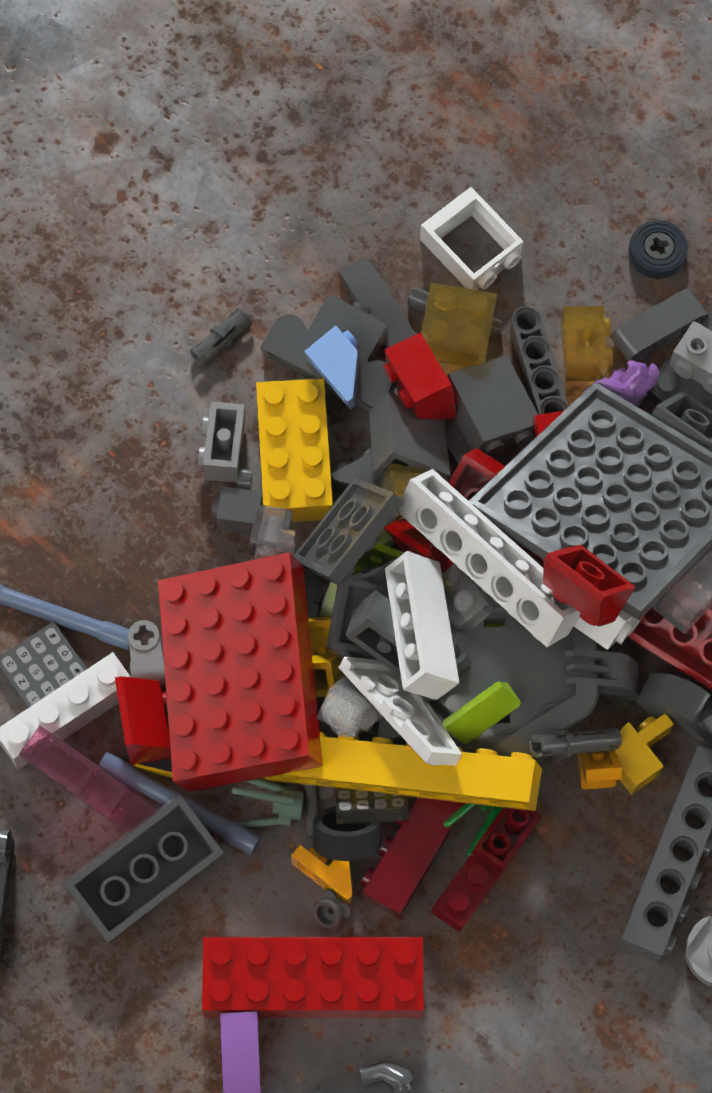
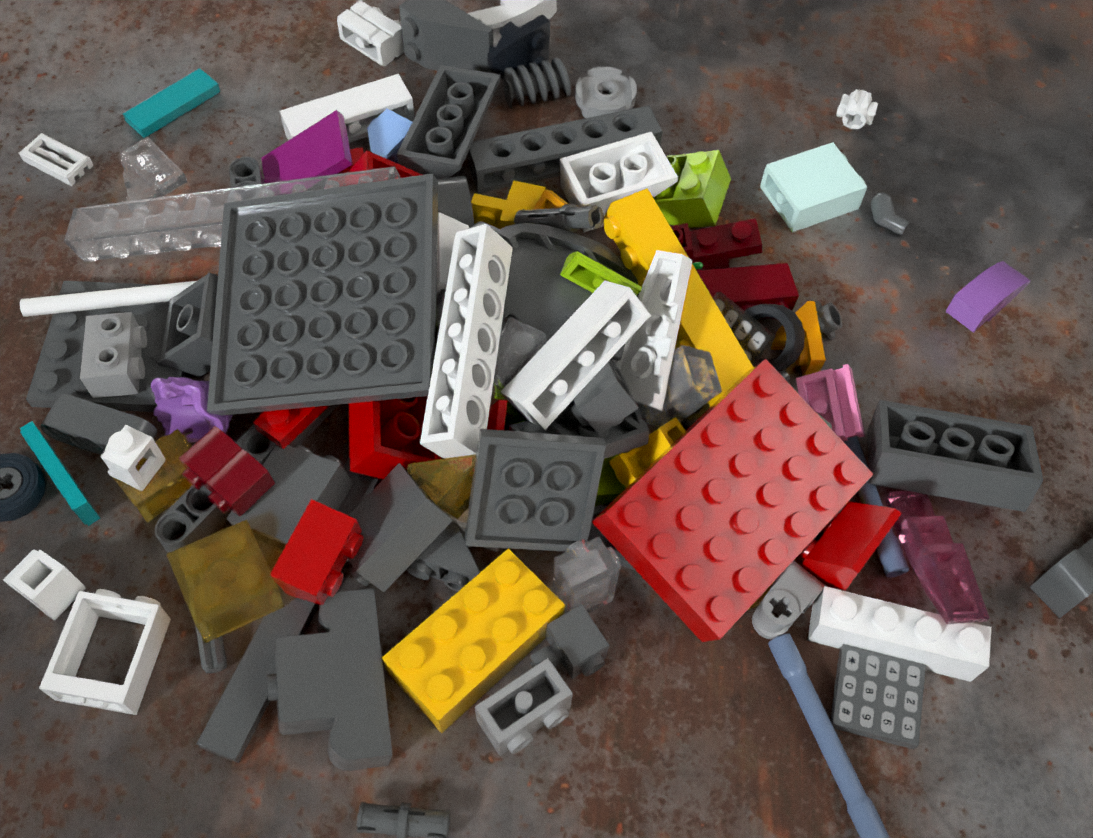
camera: 130 degrees left, 10 degrees down
red brick [202,937,424,1018] -> none
light blue slope [304,326,360,410] -> none
red slope [543,544,636,627] -> none
none -> white brick [3,549,86,620]
none -> teal tile [19,421,101,526]
none -> white brick [101,425,166,491]
none -> dark red brick [178,426,275,517]
none -> white slope [560,132,678,232]
none -> lime slope [653,150,731,228]
none -> light aqua brick [760,142,867,232]
none -> bright pink plate [796,364,865,442]

